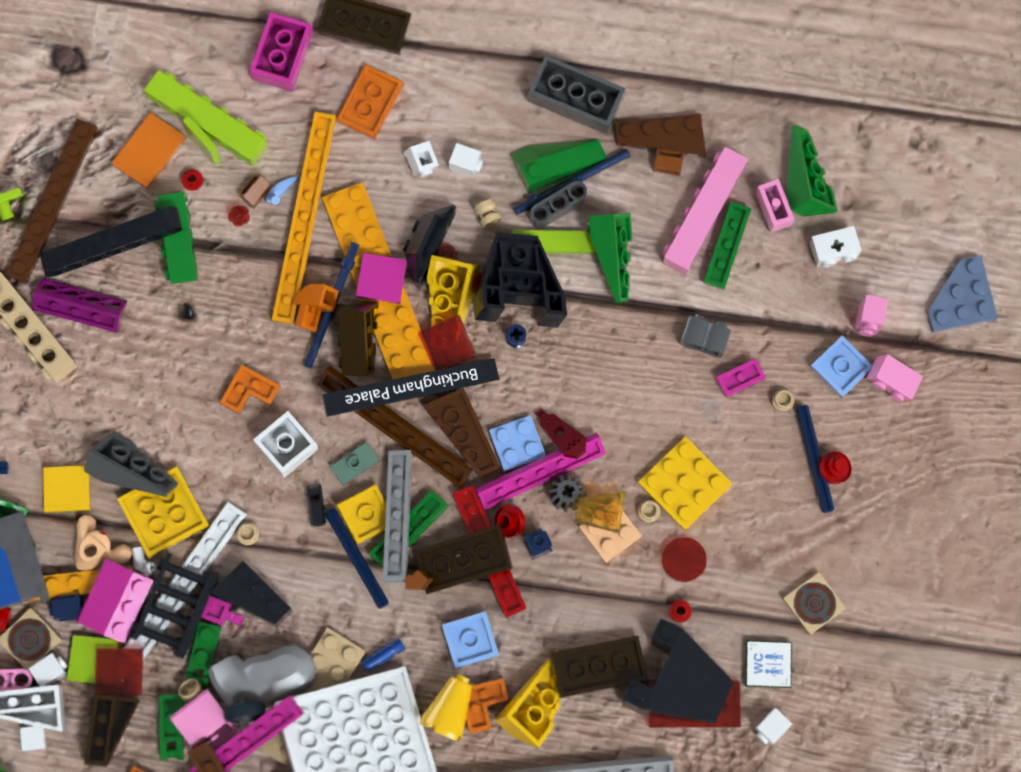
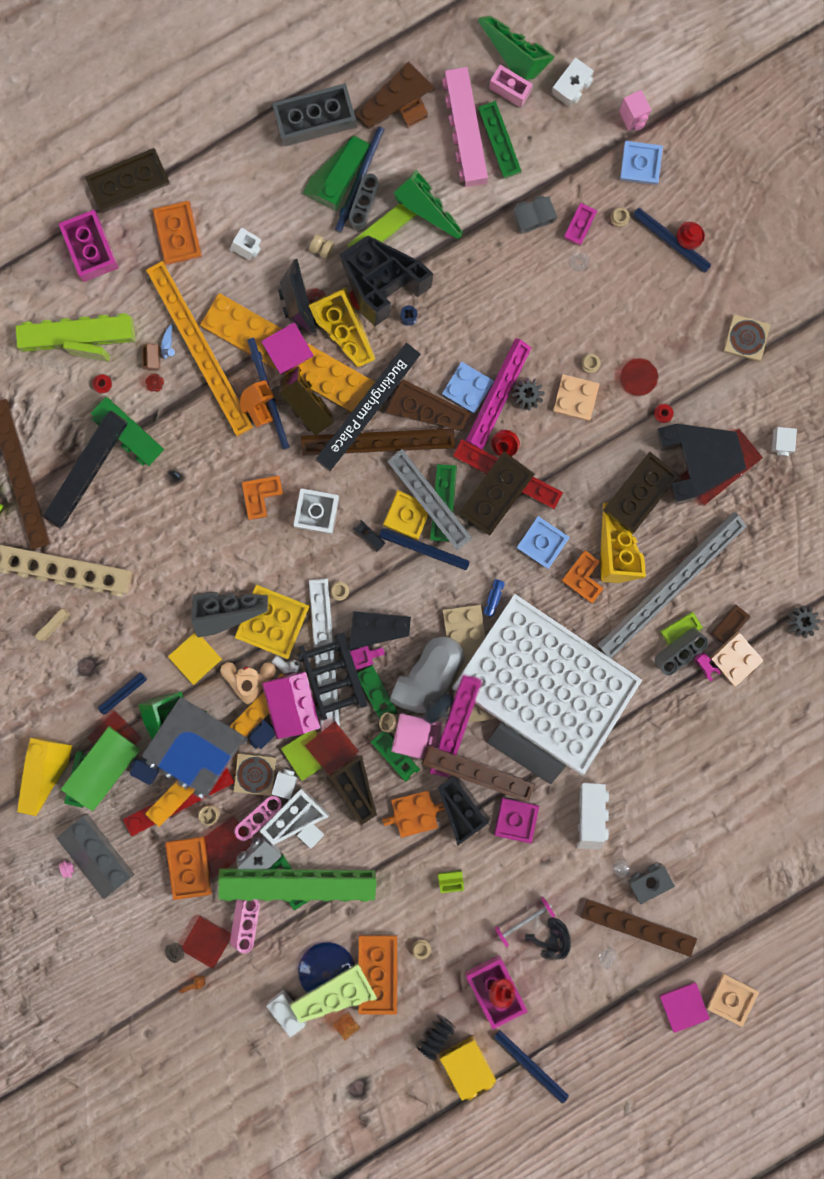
camera: 35 degrees left, 10 degrees up
magenta fence [32,278,127,333] -> none
orange tile [111,112,187,190] -> none
sand green plate [330,442,380,486] -> none
dark orange piece [405,570,434,590] -> none
clear red plate [418,315,477,371] -> none
yellow cone [418,674,472,741] -> none
white brick [449,143,484,178] -> none
dark blue window [523,528,553,560] -> none
dark red piece [535,408,586,459] -> none
clear yellow wing [574,490,626,533] -> none
yellow plate [637,436,733,531] -> none
white tile [745,640,792,688] -> none
bright pink brick [866,354,923,402] -> none
sand blue plate [927,256,998,333] -> none

